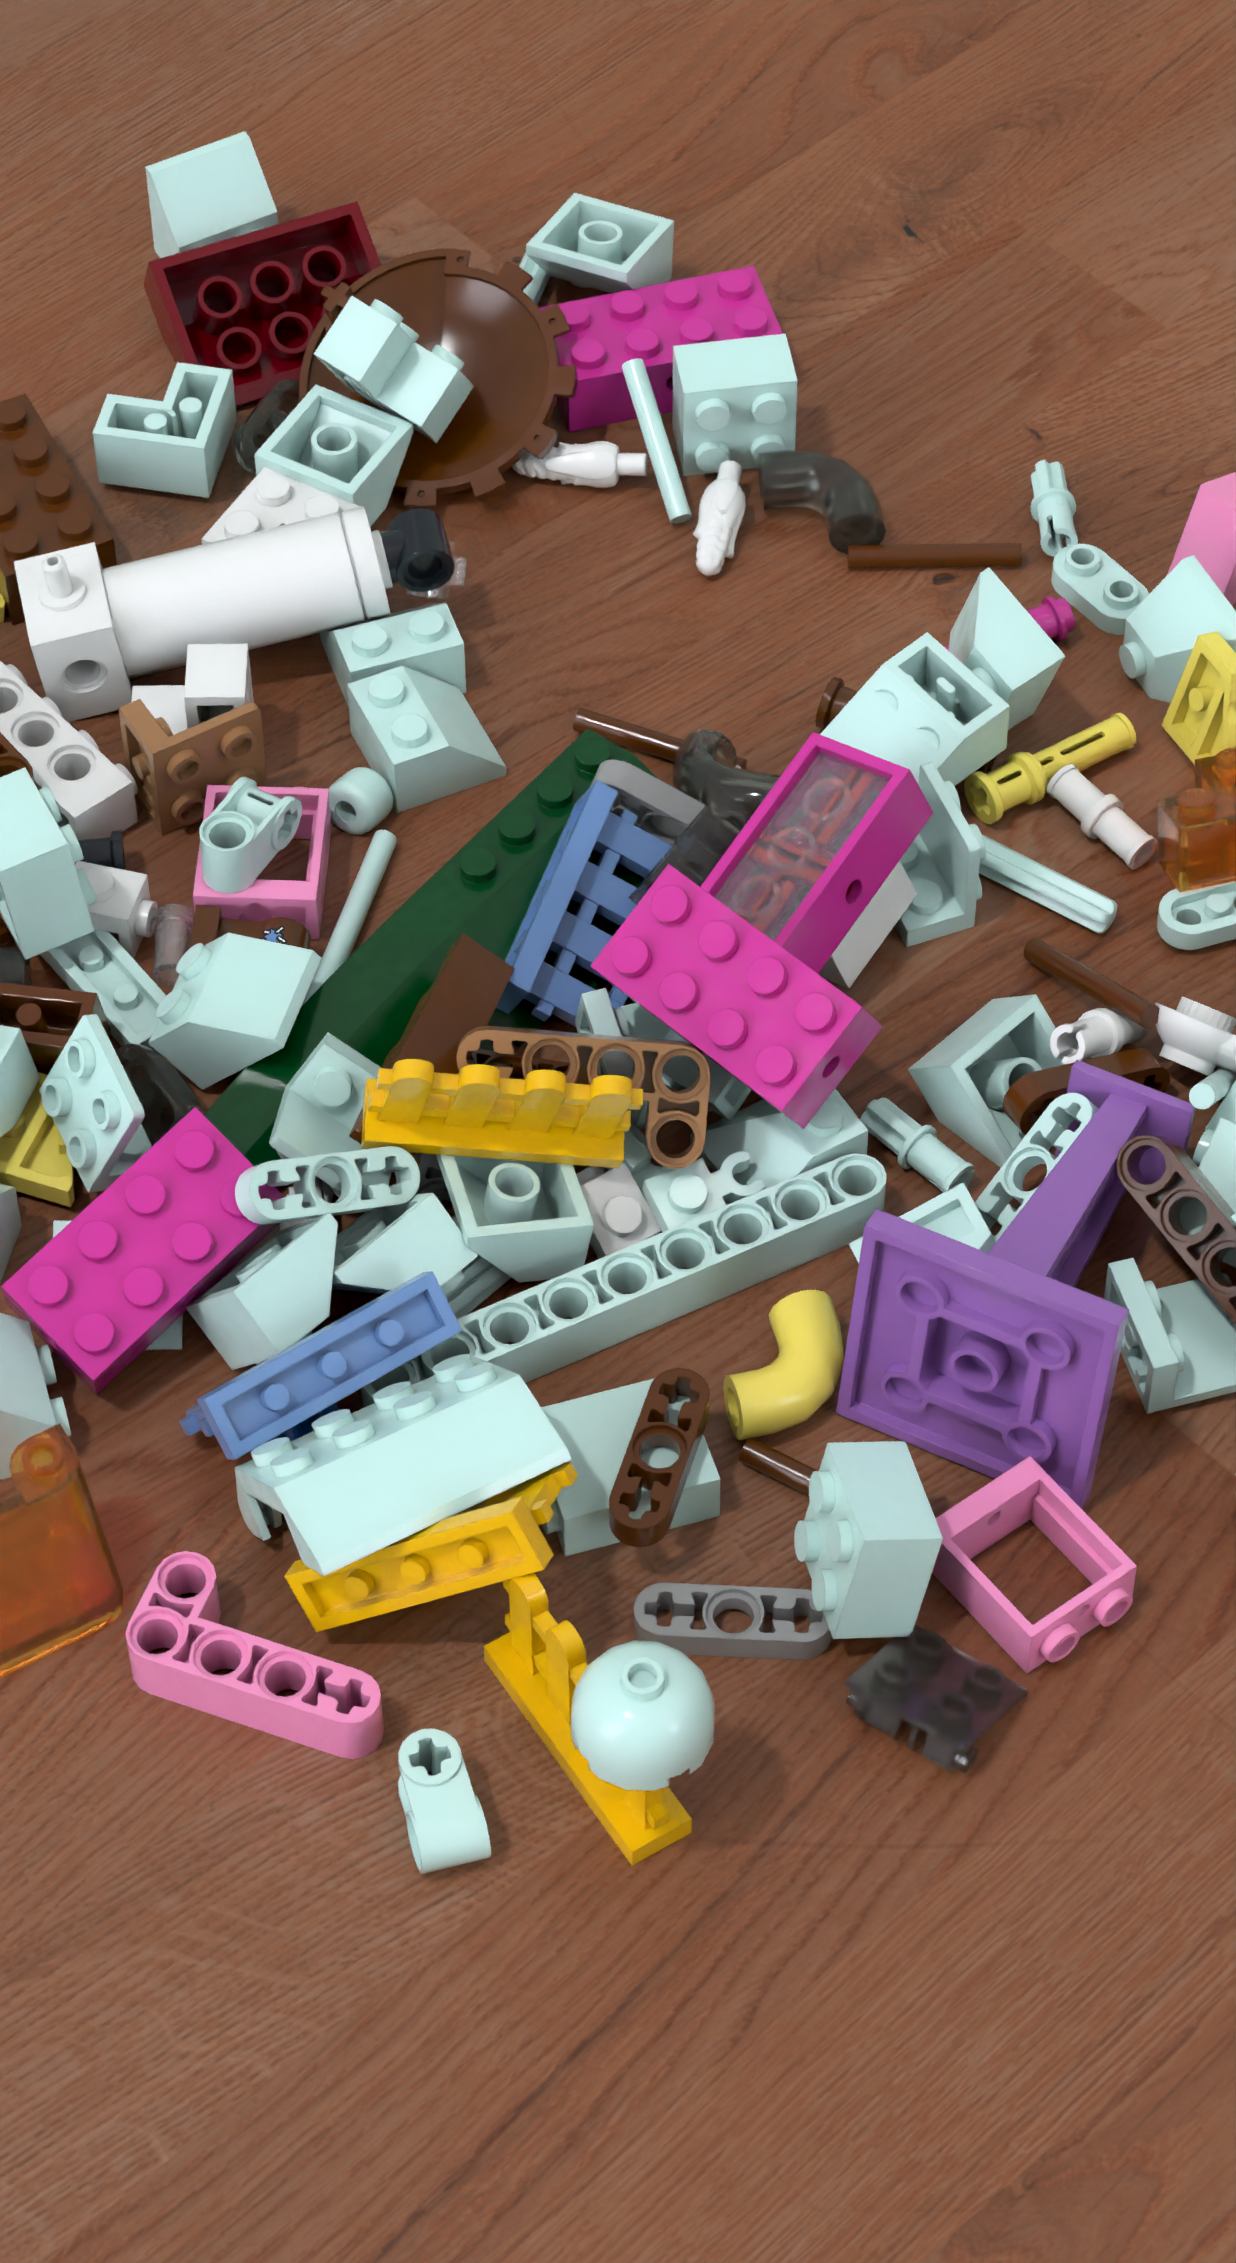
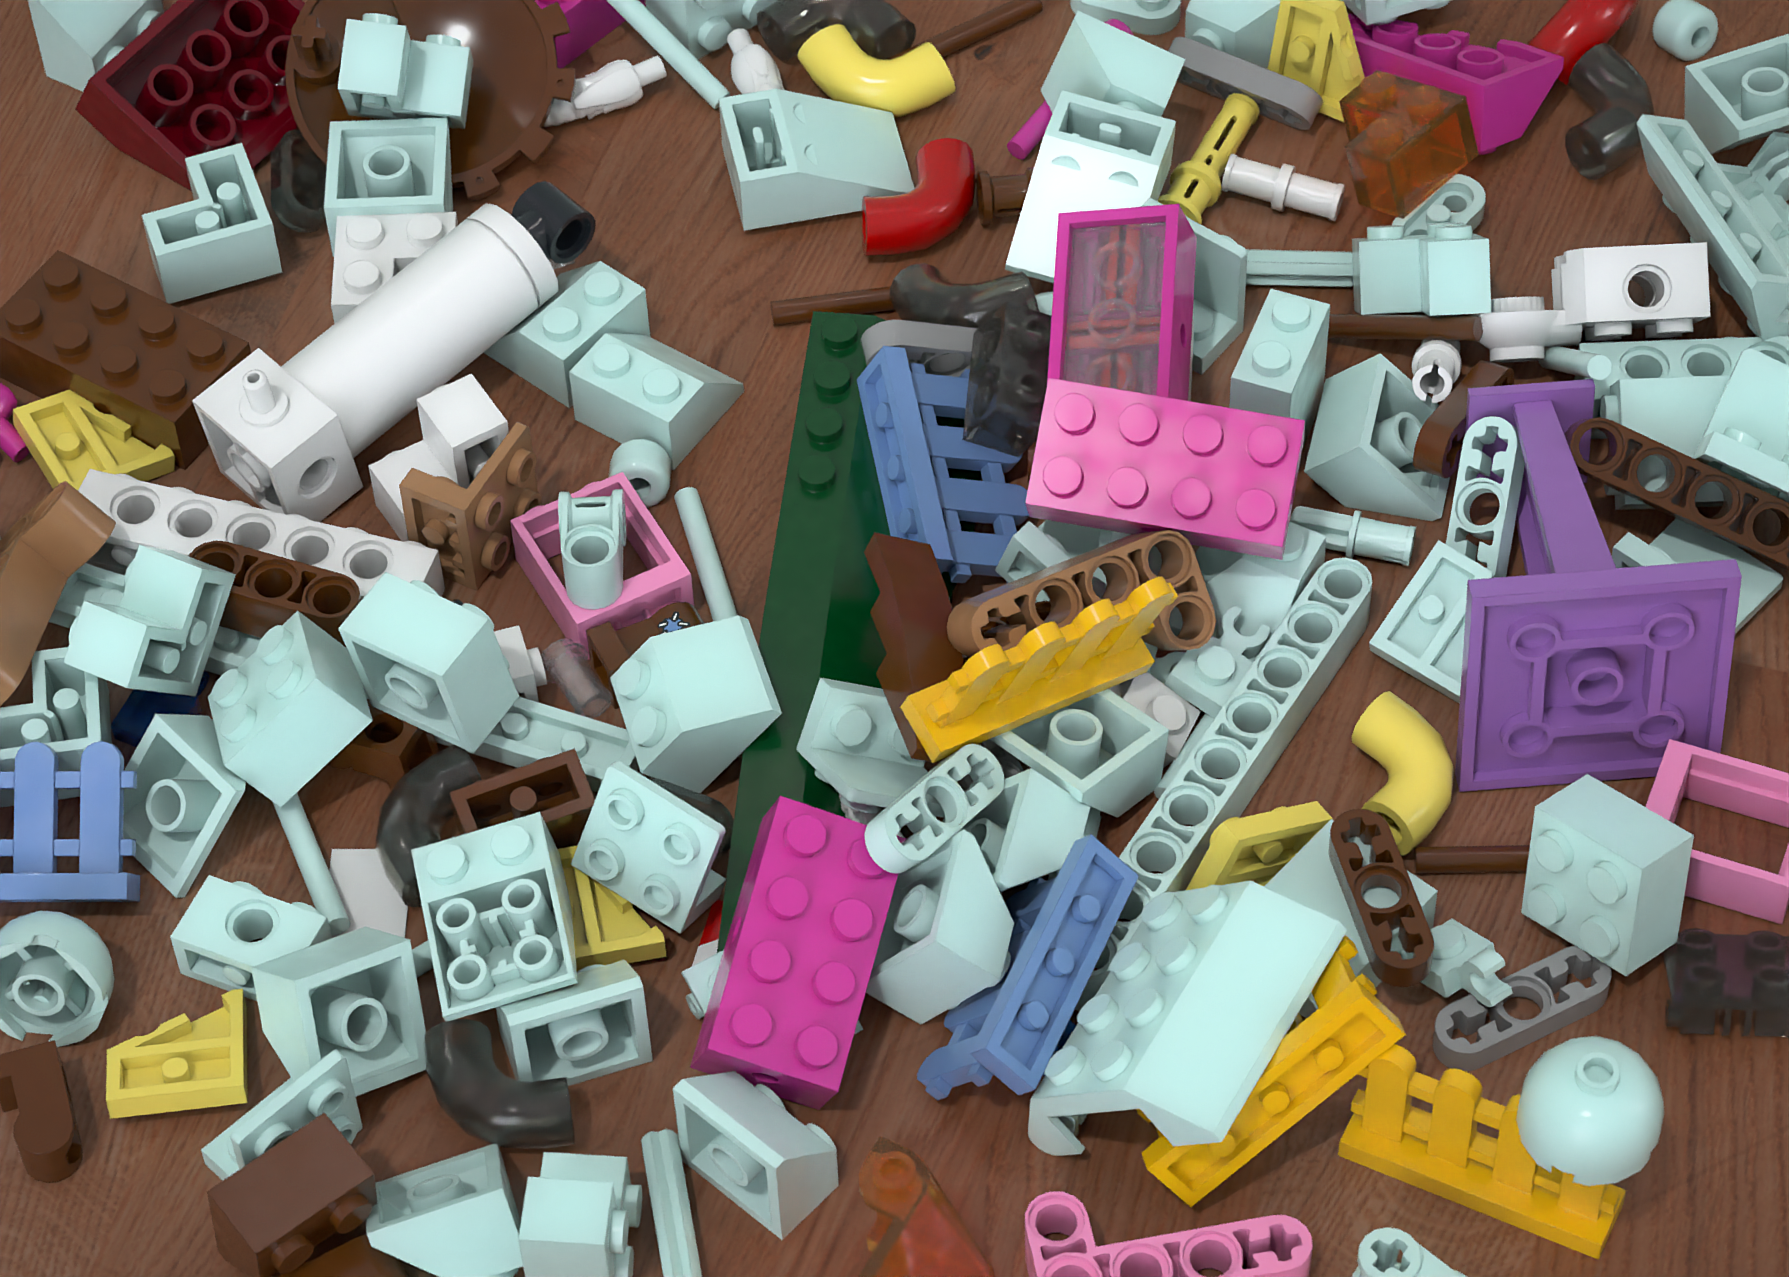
camera: 30 degrees left, 0 degrees up
none -> light aqua slope [718,89,915,231]
none -> light yellow cylinder [797,24,956,117]
none -> red cylinder [861,138,976,256]
none -> light grey beam [1168,37,1323,130]
none -> light yellow wing [1186,801,1333,890]
none -> light aqua brick [1229,289,1330,449]
none -> light aqua brick [1352,222,1491,316]
none -> light aqua plate [1400,918,1513,1007]

